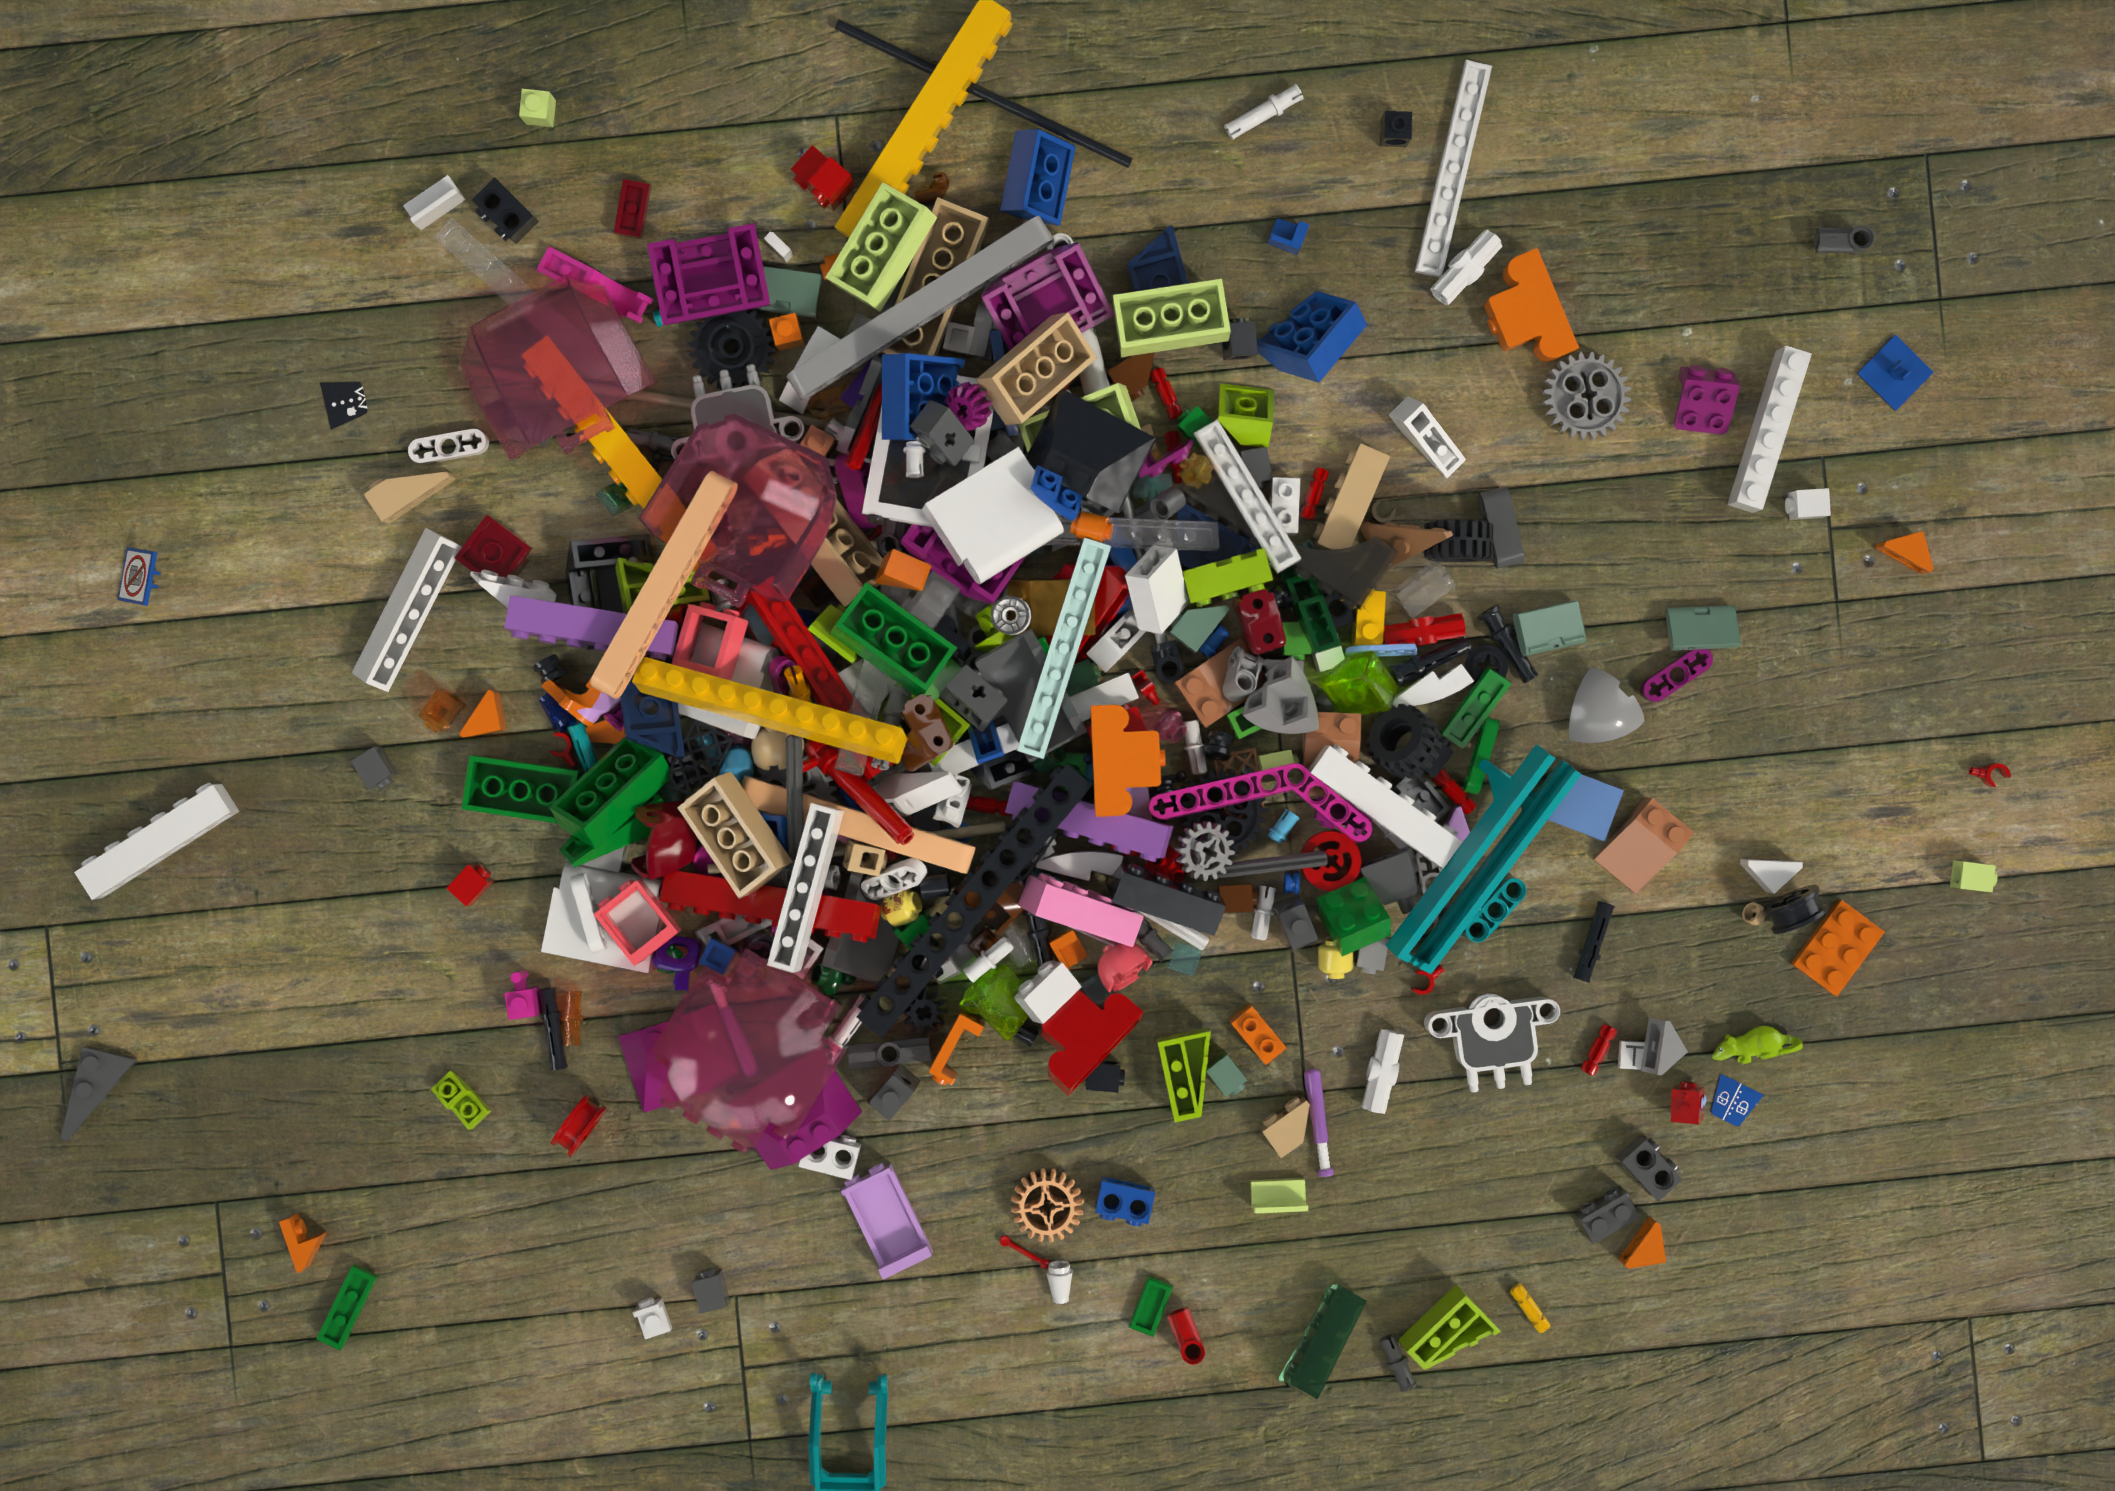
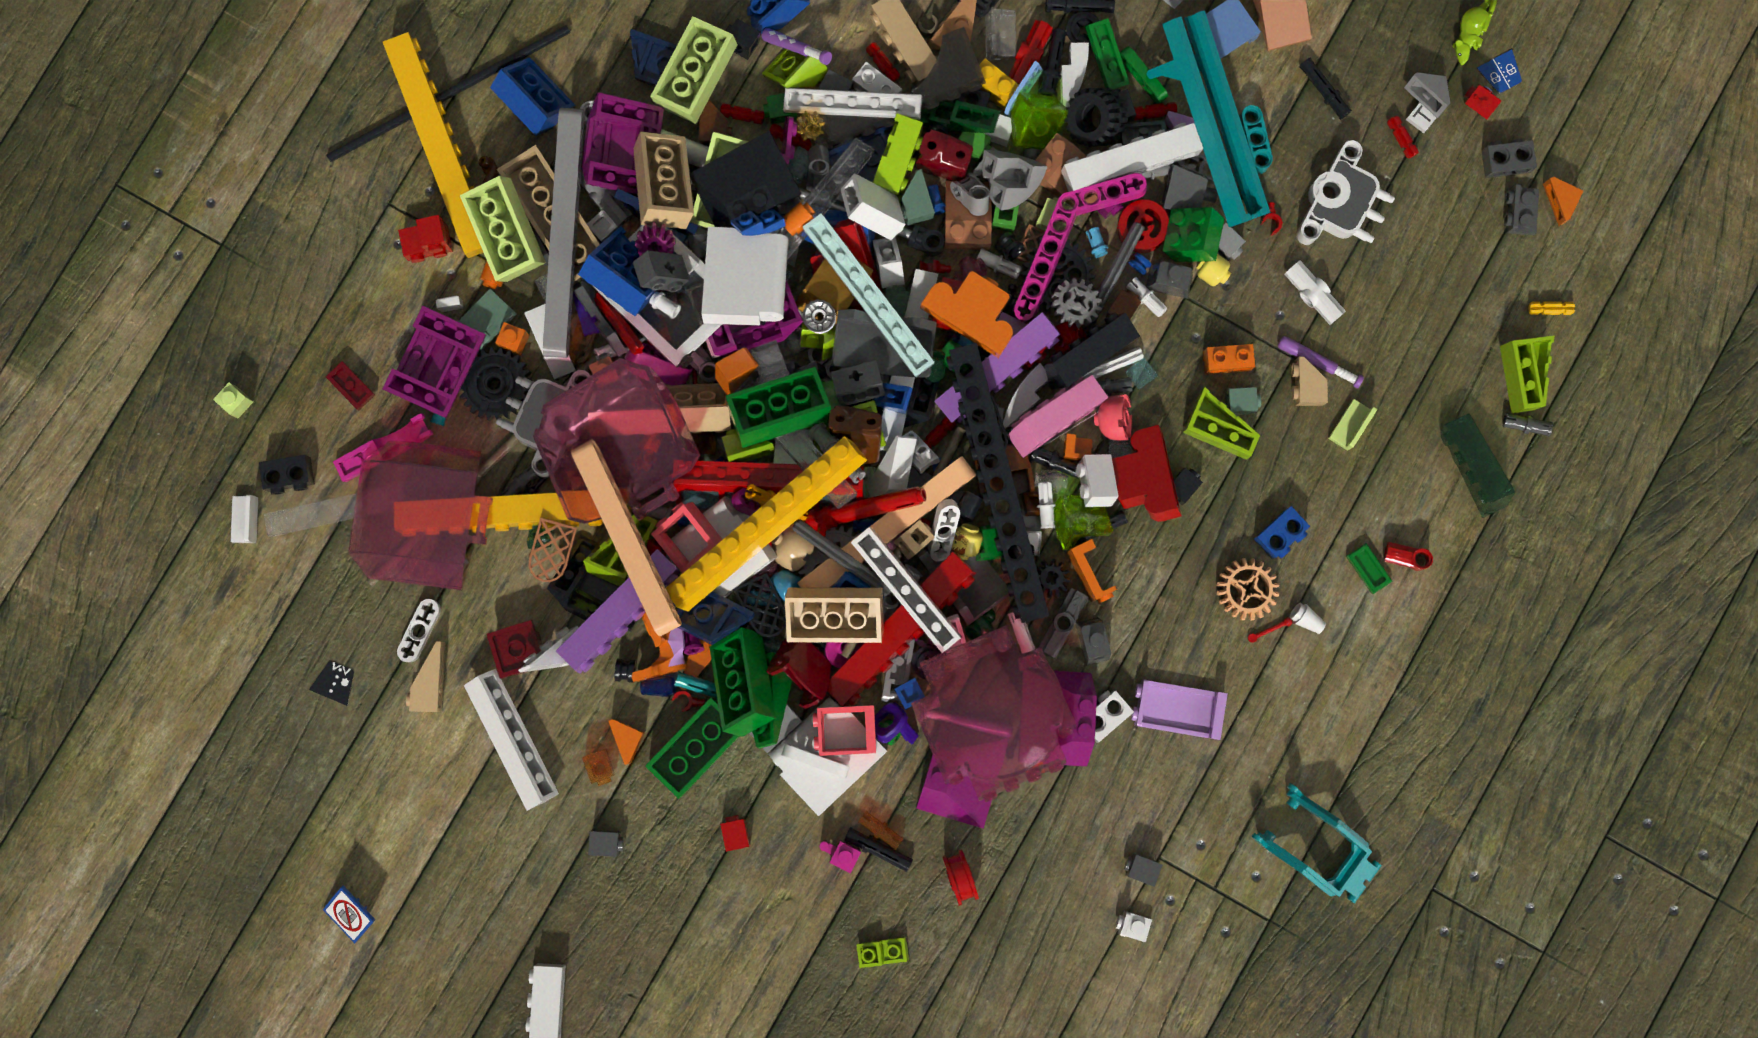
camera: 55 degrees left, 5 degrees down
none -> nougat window [528,518,577,582]
none -> medium lavender piece [761,28,832,65]

